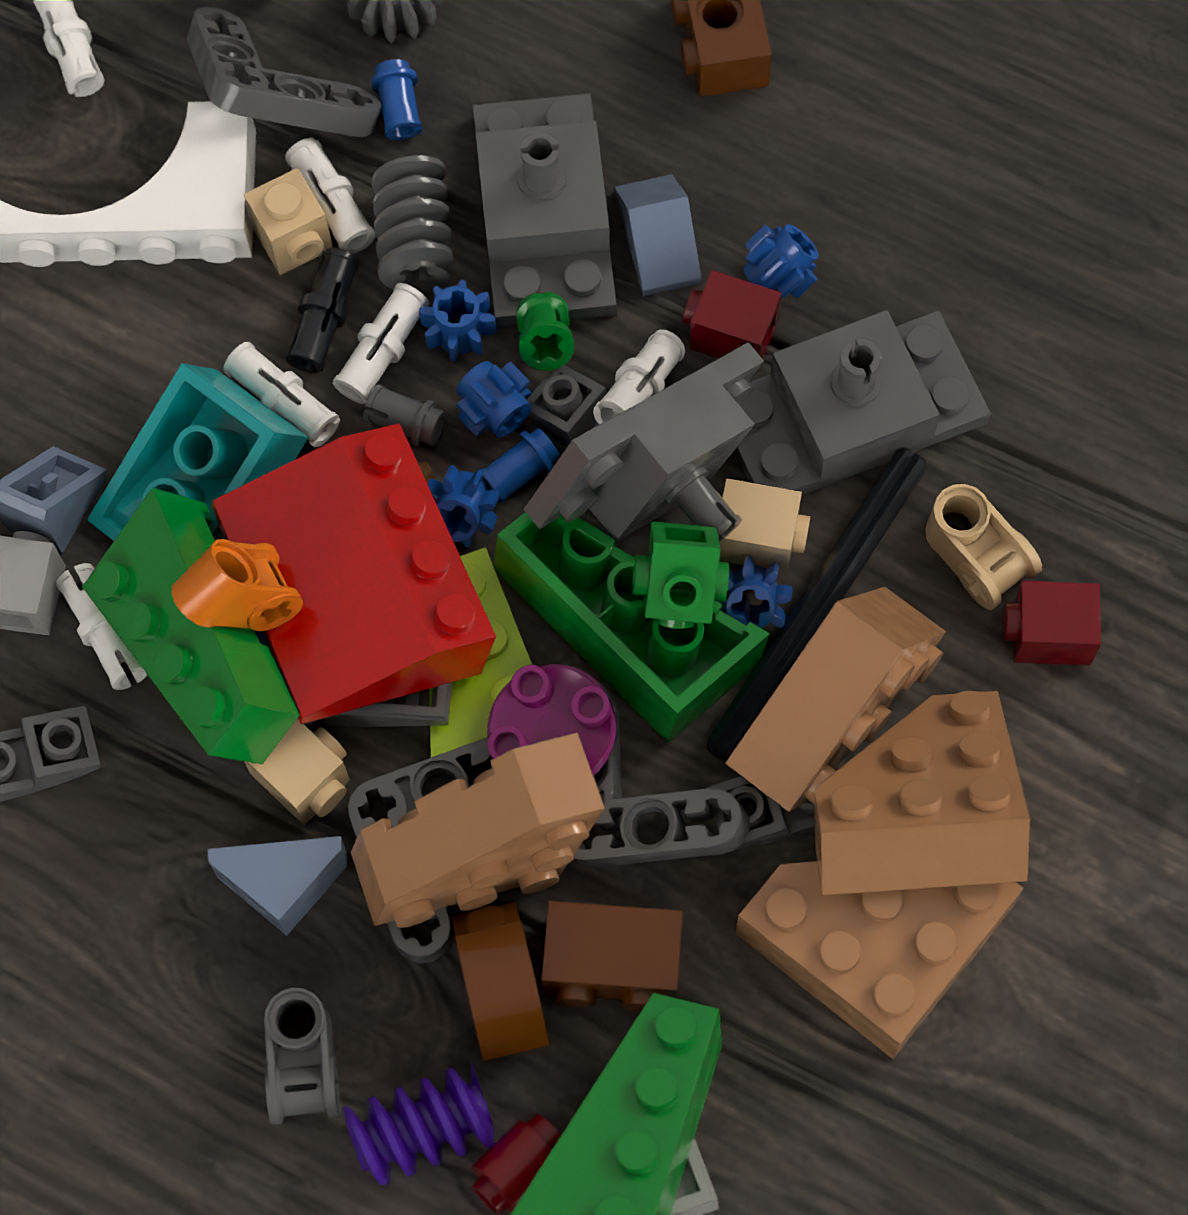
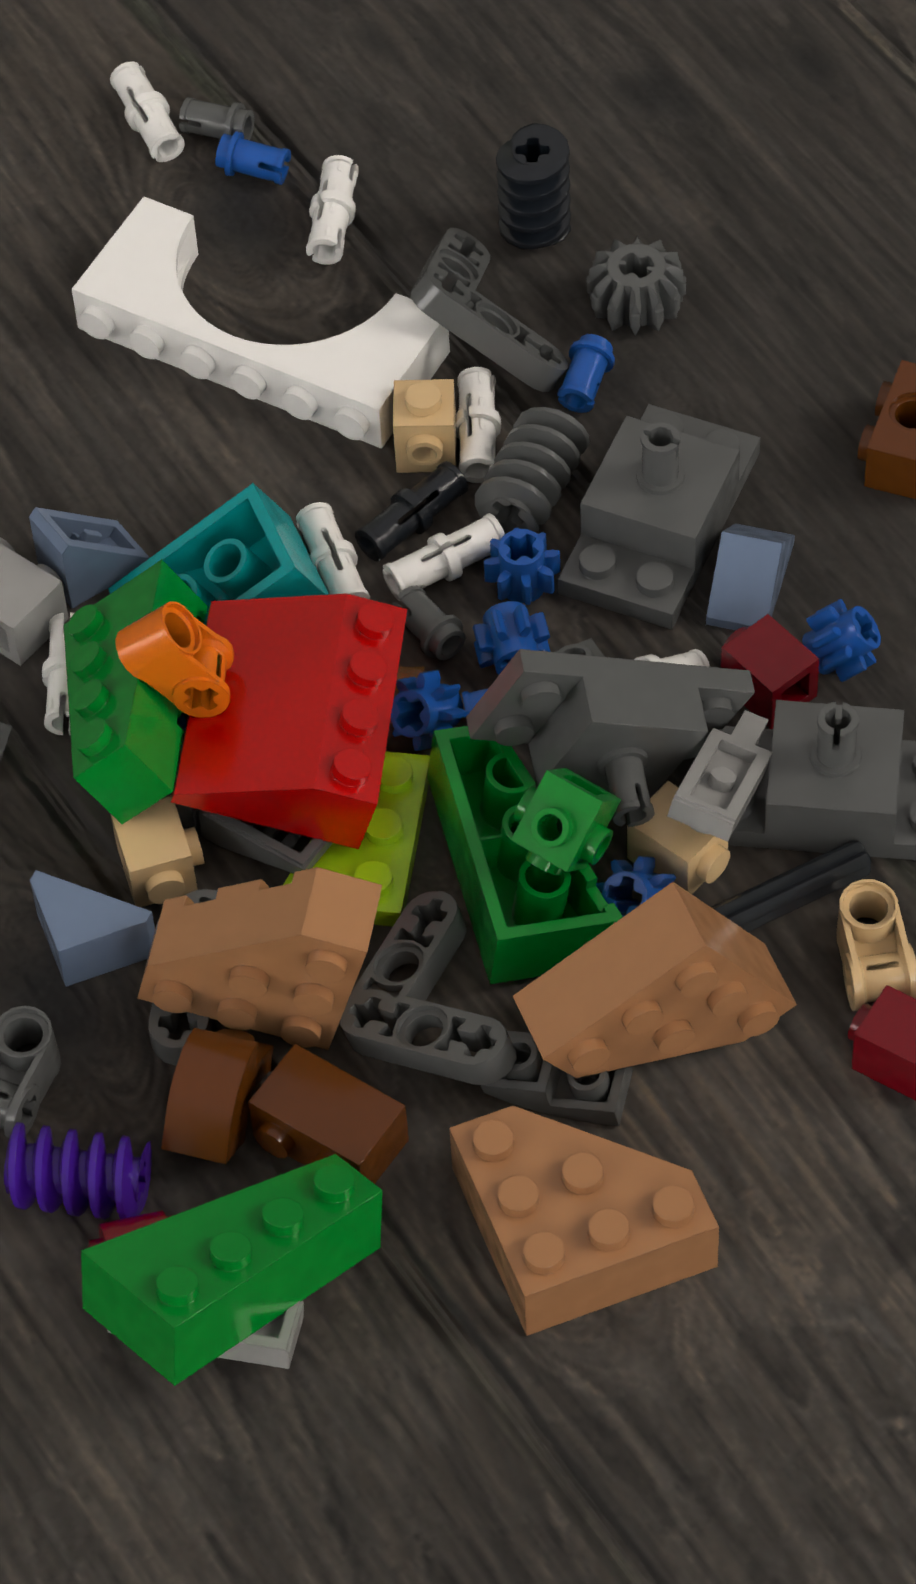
camera: 30 degrees right, 15 degrees down
magenta dish [487,664,616,776] -> none
green bush [516,292,575,371] -> none
medium nougat brick [814,691,1030,895] -> none
none -> light grey hinge [667,710,773,842]

